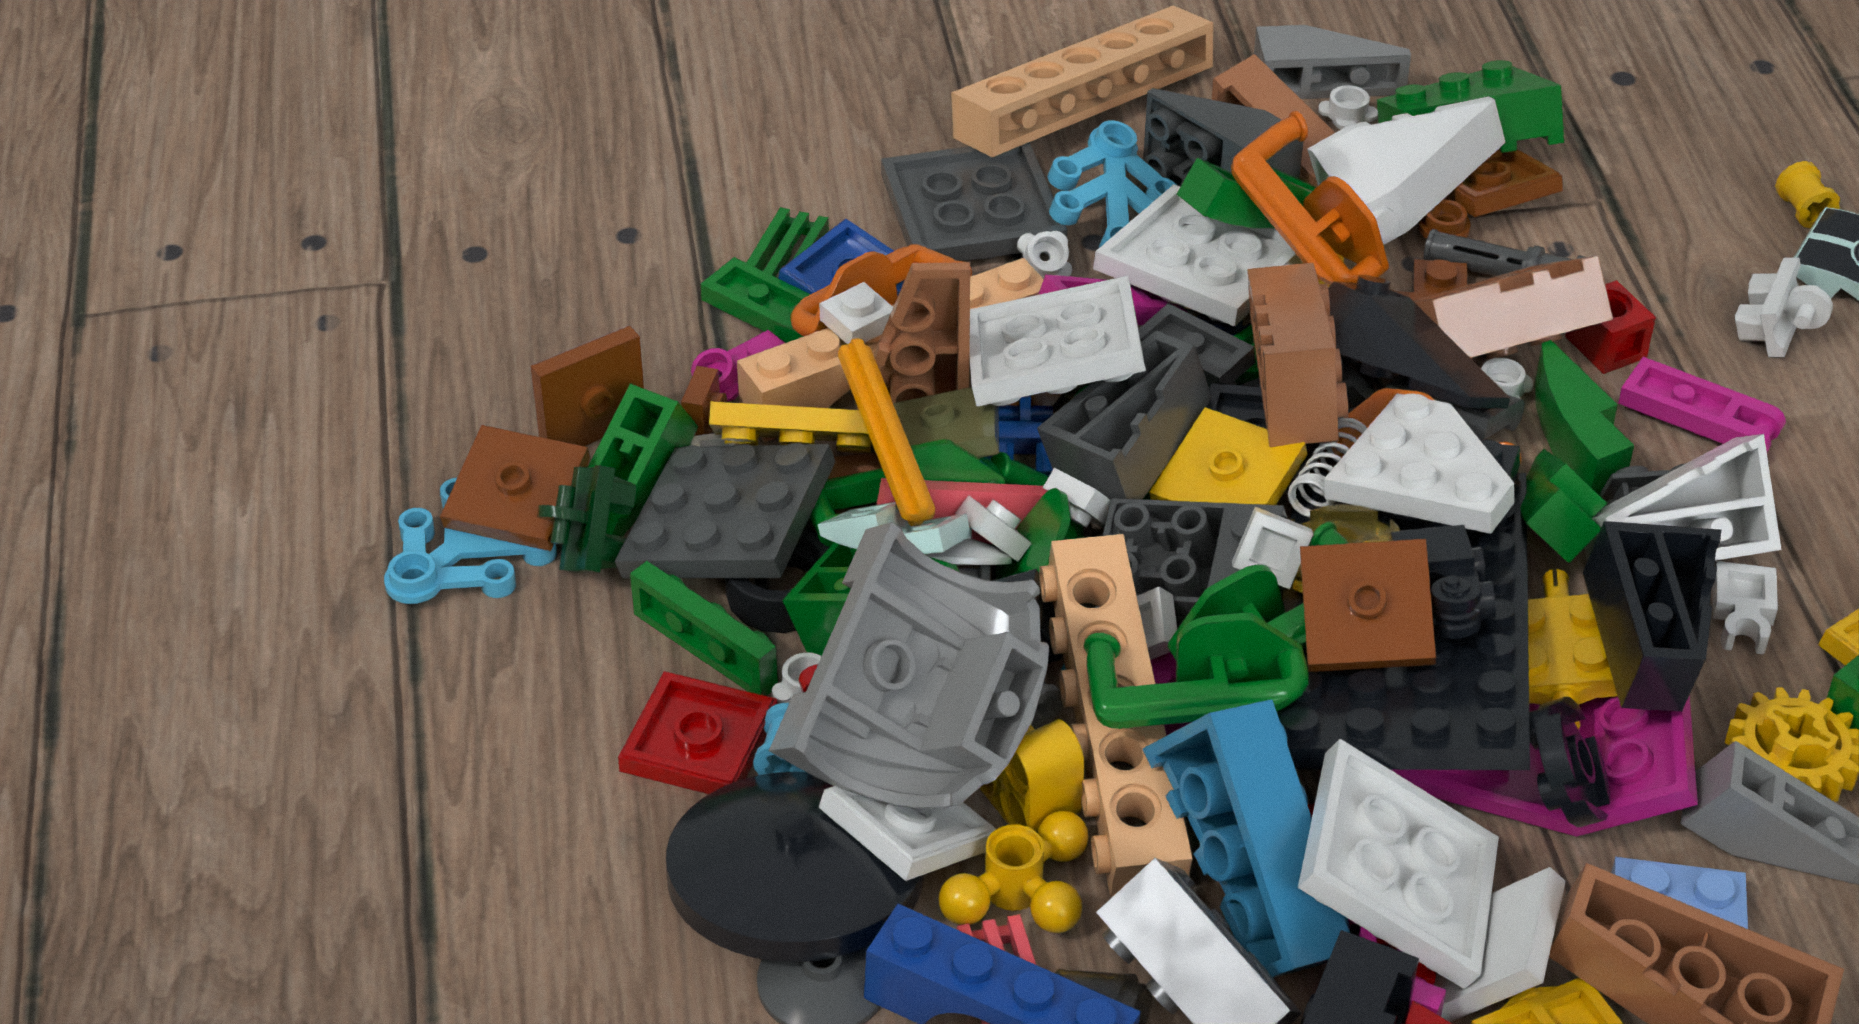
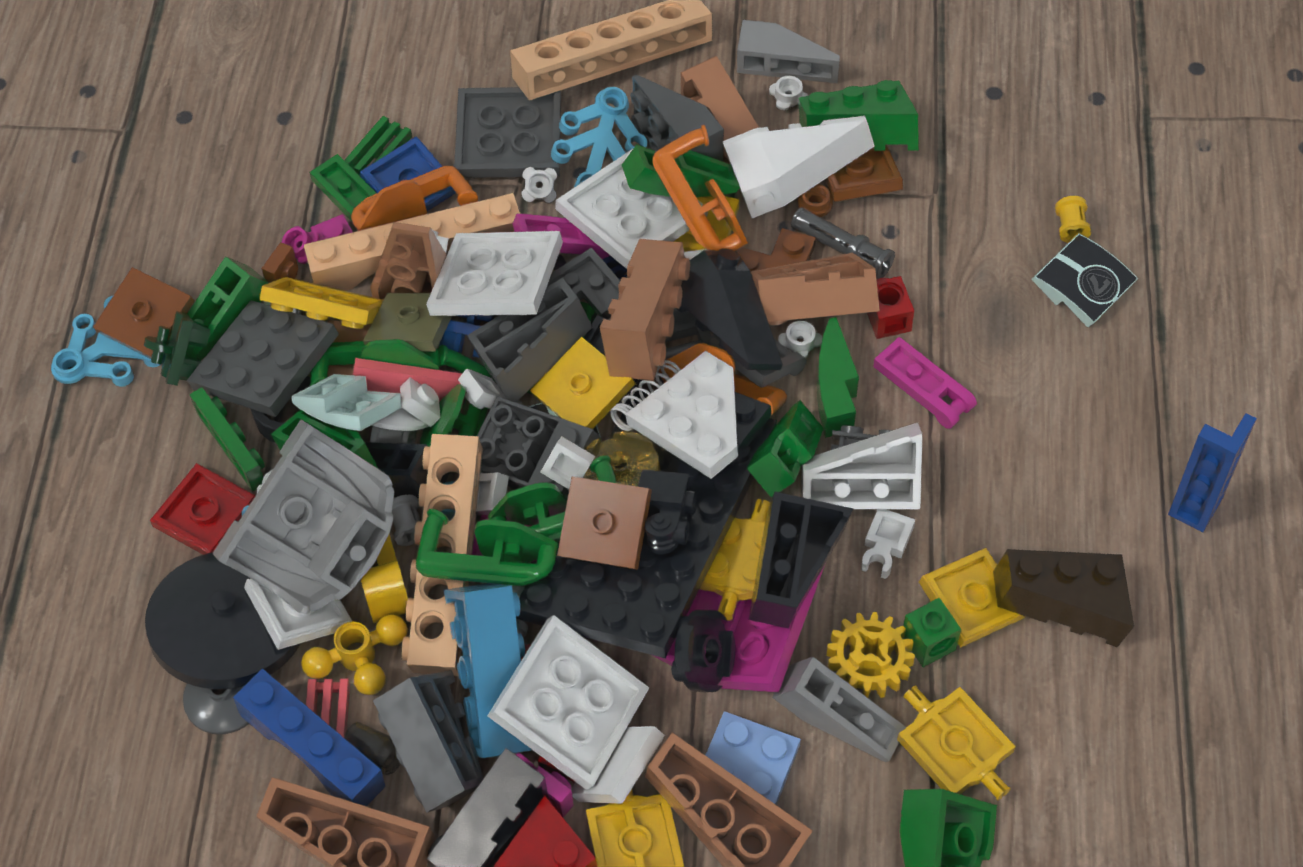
camera: 15 degrees right, 15 degrees up
dark orange plate [531,326,644,446] -> none
white plate [819,282,893,344] -> none
light orange axle [838,338,936,527] -> none
white hips [1735,258,1833,357] -> none

